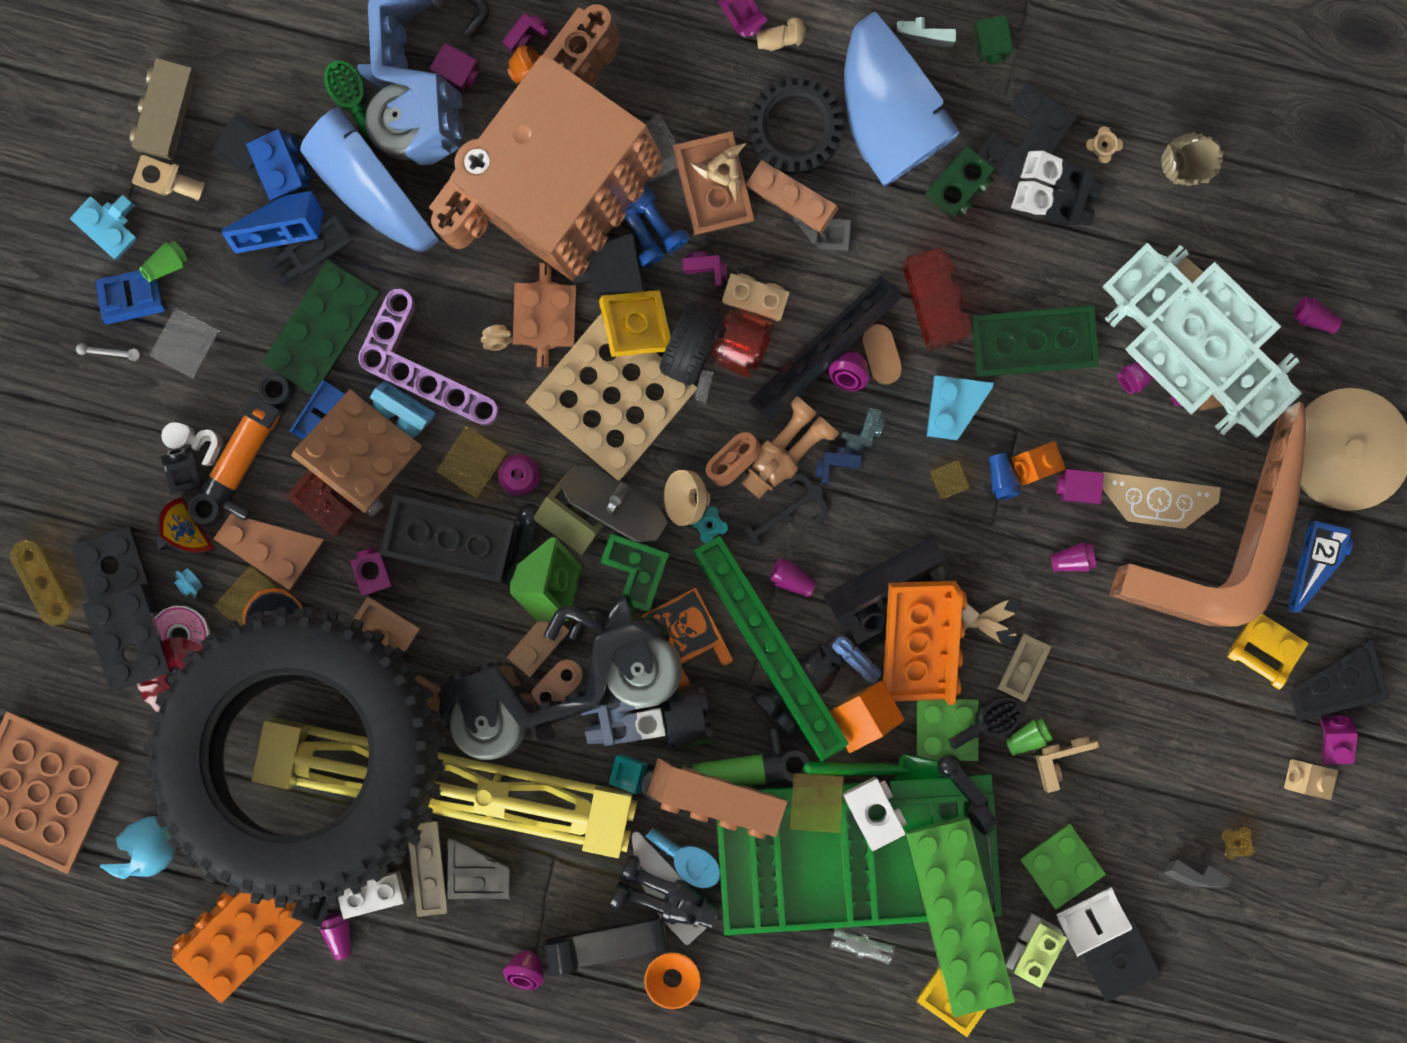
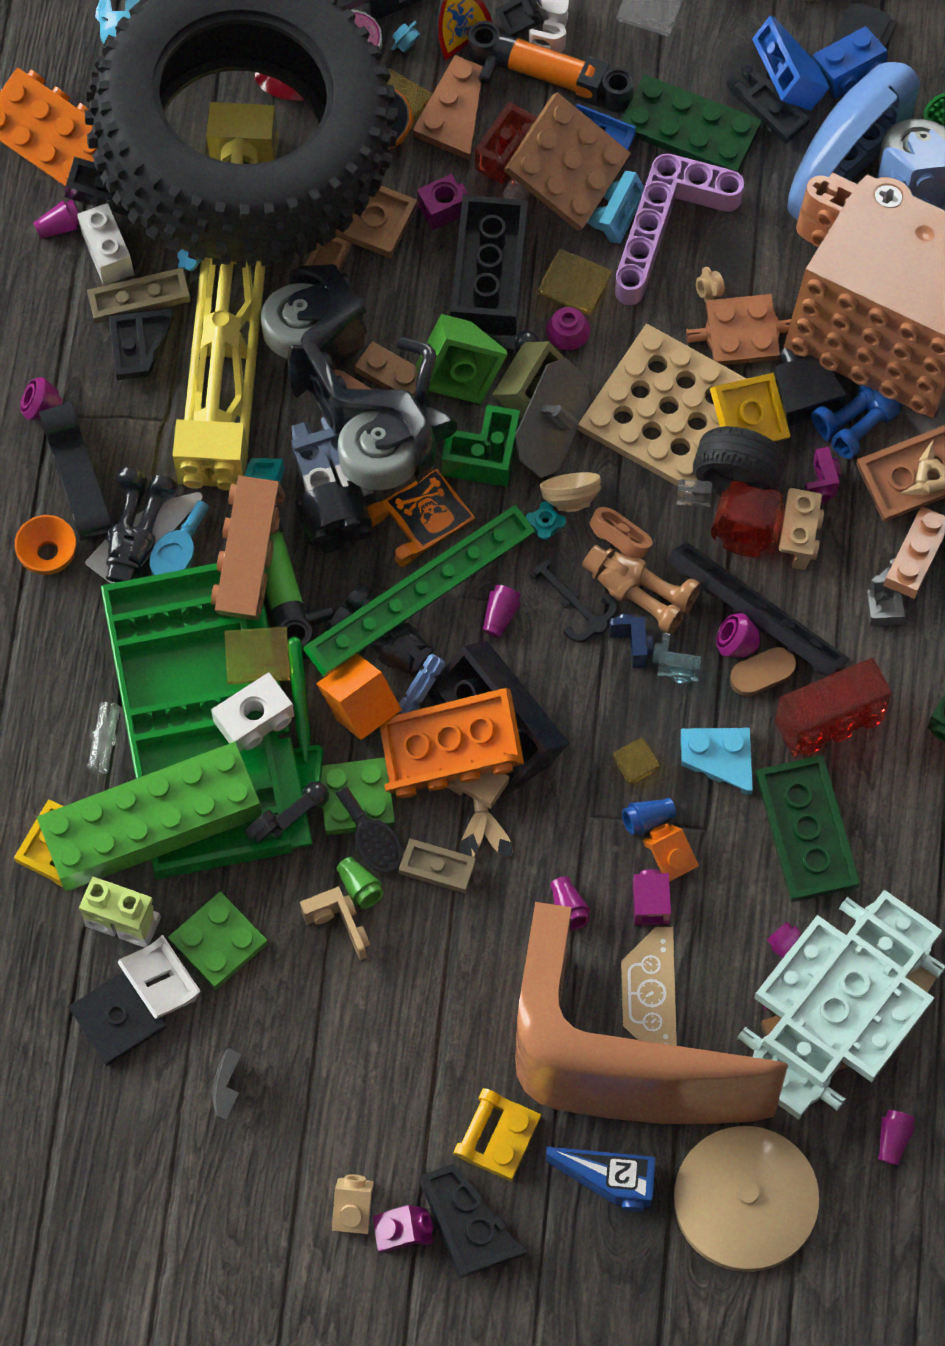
camera: 85 degrees right, 20 degrees down
clear yellow plate [1221,827,1254,860] -> none

